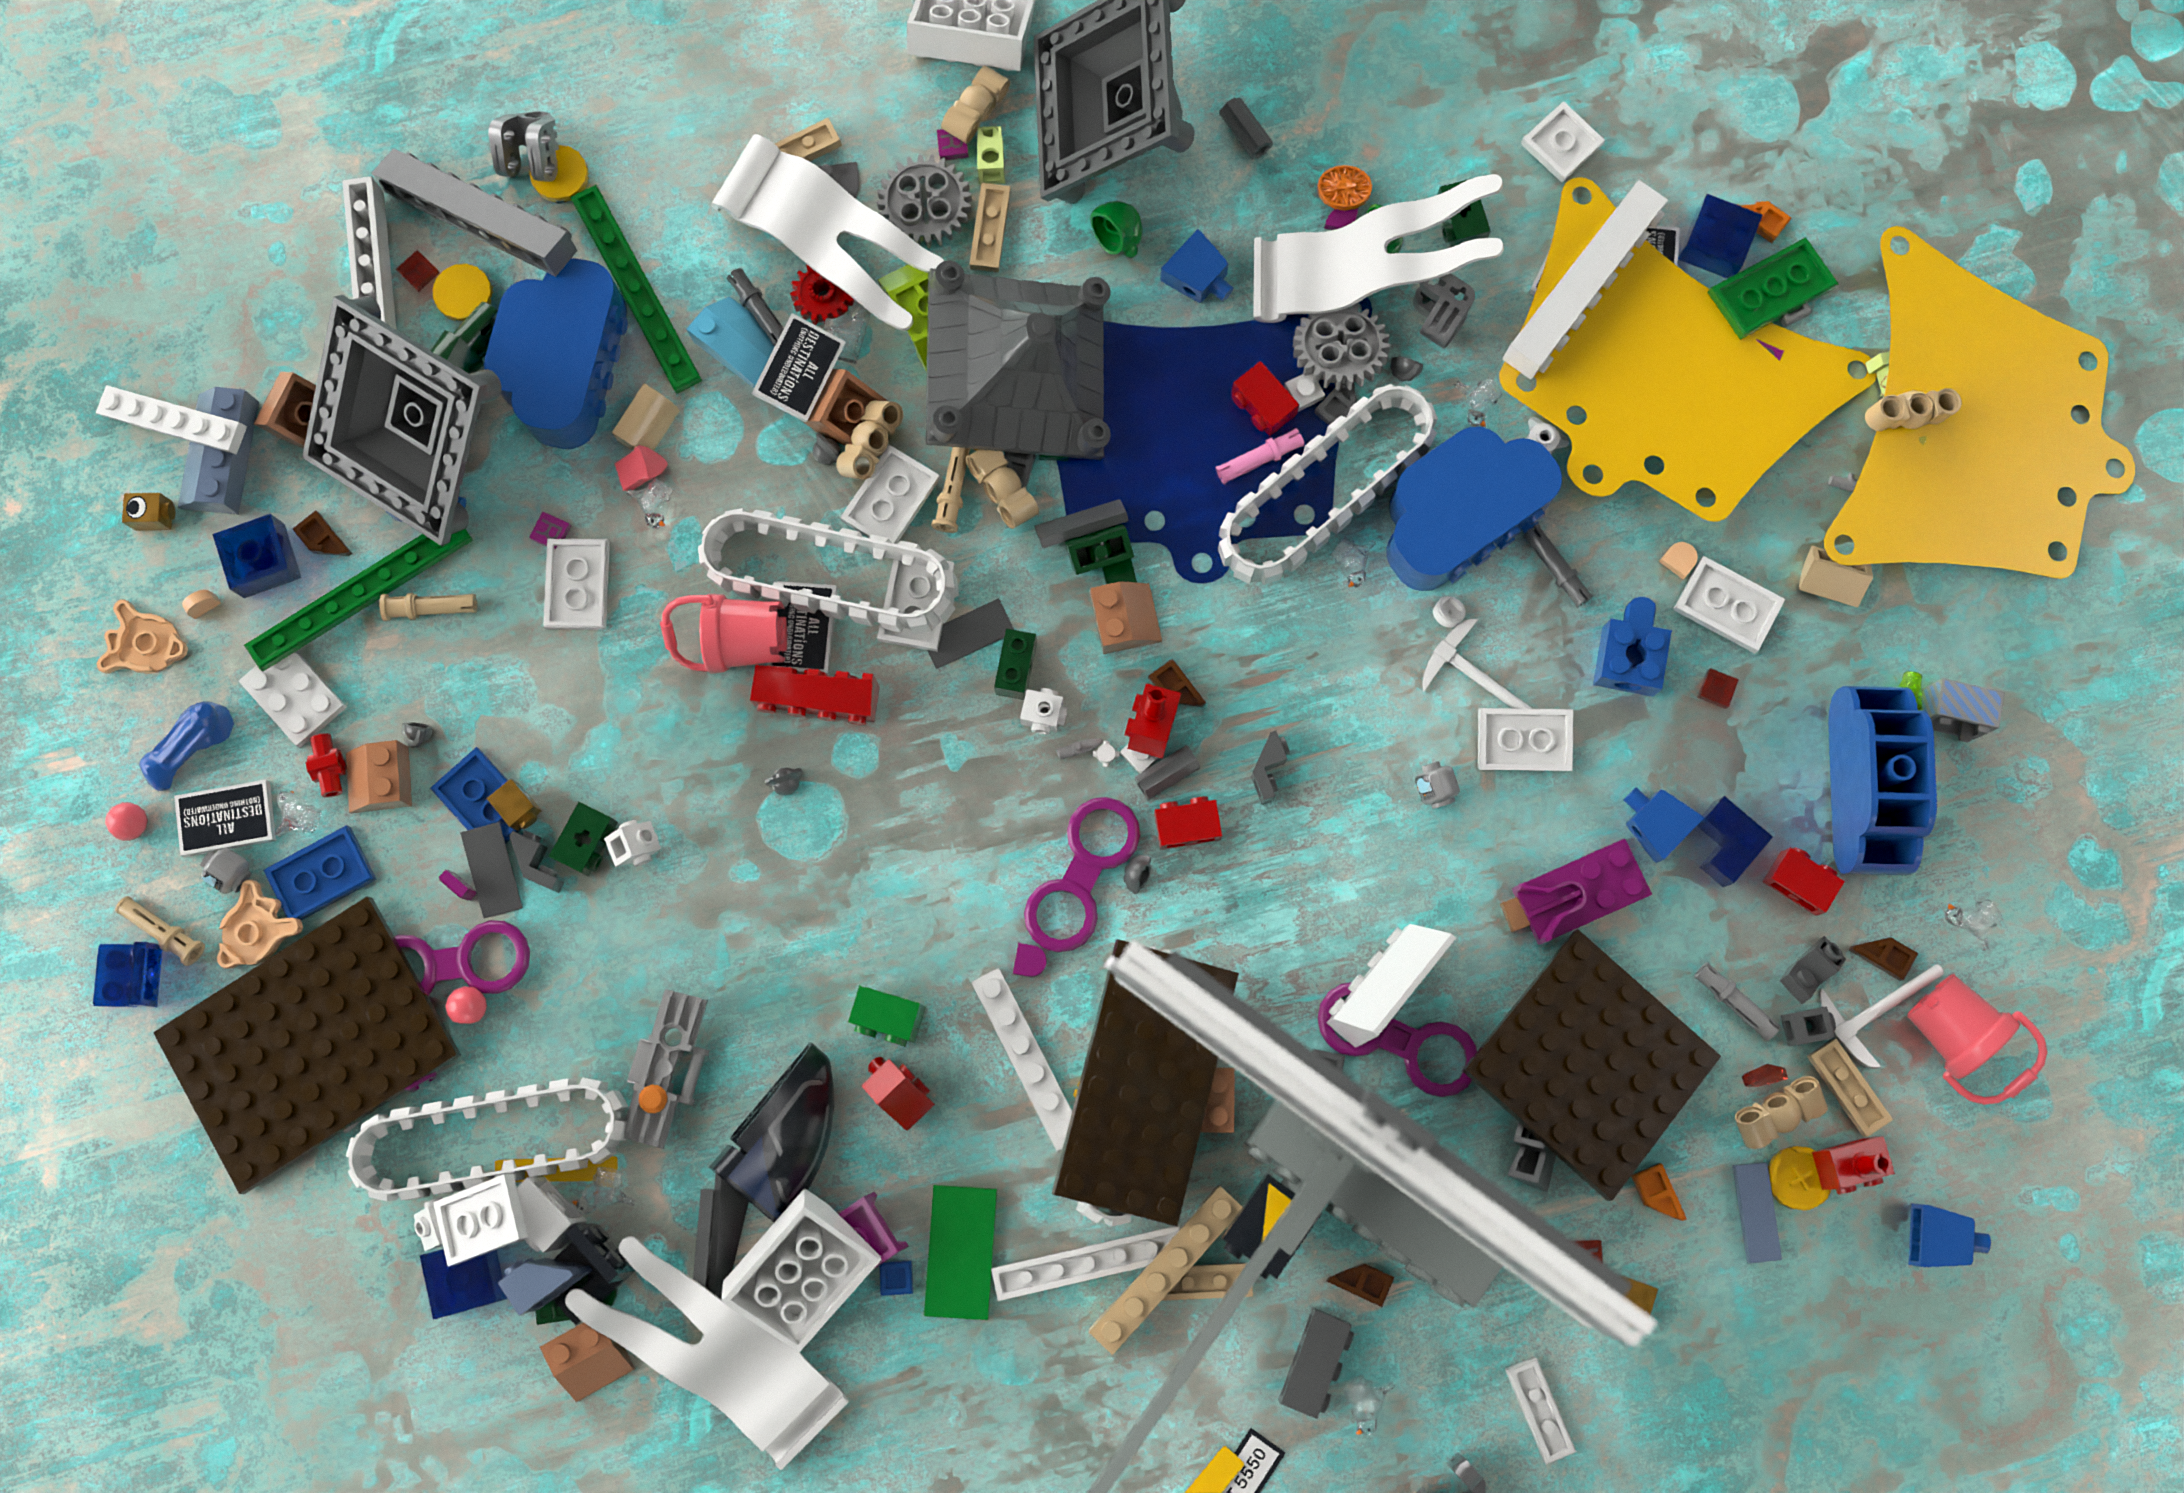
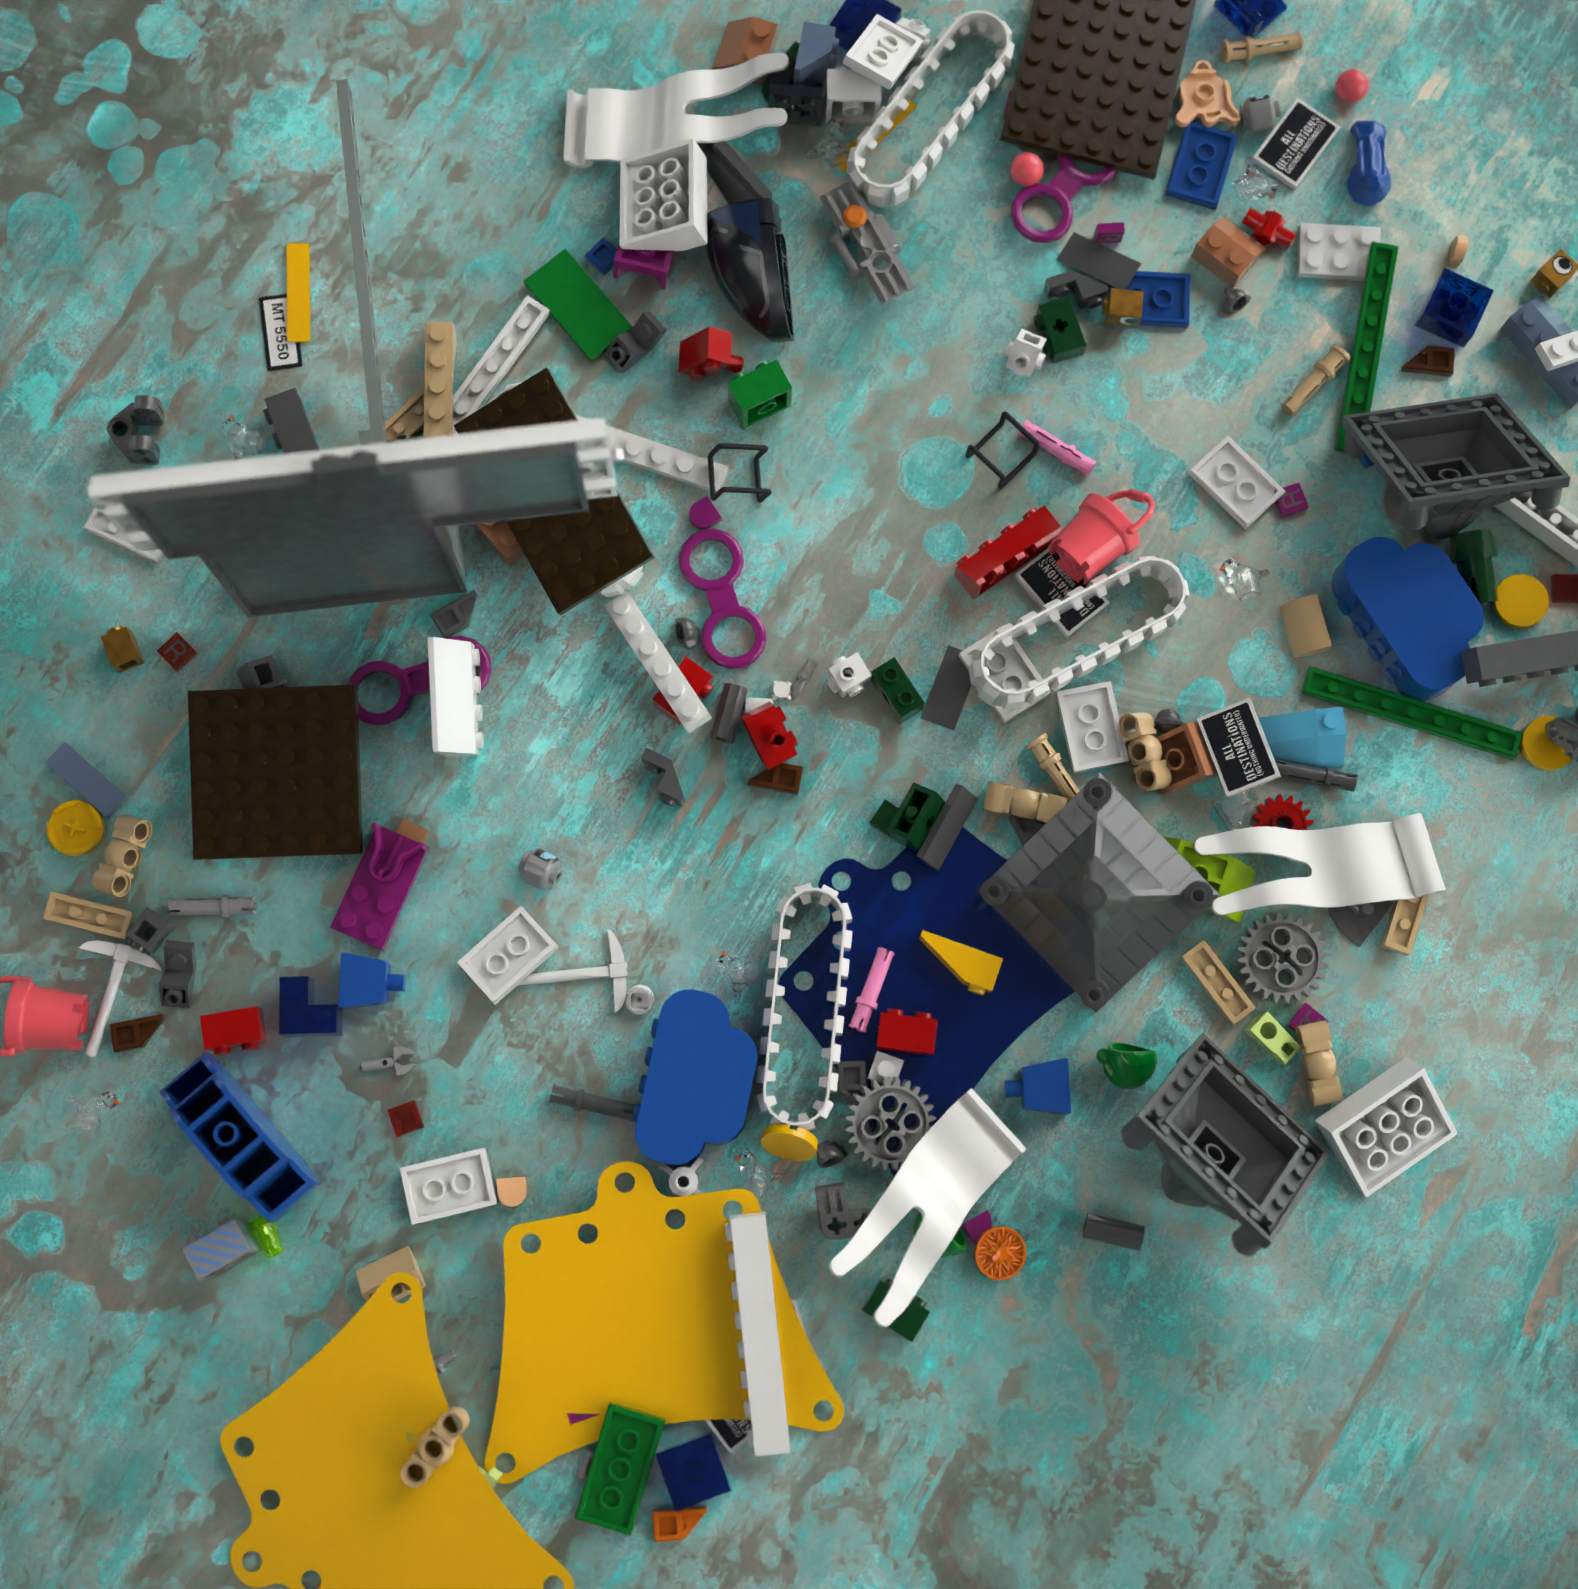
camera: 130 degrees right, 0 degrees up
light nougat tile [97,599,188,674] -> none
nougat slope [254,372,316,448] -> none
coral tile [614,445,668,491] -> none
dark grey piece [765,767,803,796] -> none
nougat slope [1090,582,1162,654] -> none
white plate [1521,101,1605,183] -> none
blue brick [1593,597,1672,697] -> none
orange tile [1631,1163,1687,1221] -> none
clear red tile [1742,1064,1788,1087] -> none
red brick [1812,1136,1895,1194] -> none
none -> light grey bar [360,1046,416,1076]
none -> dark grey slope [604,311,667,374]
none -> white plate [604,590,712,733]
none -> black piece [708,443,772,503]
none -> yellow tile [761,1123,818,1161]
none -> yellow slope [919,930,1003,996]
none -> black piece [965,411,1040,489]
none -> bright pink pin [1018,419,1097,476]

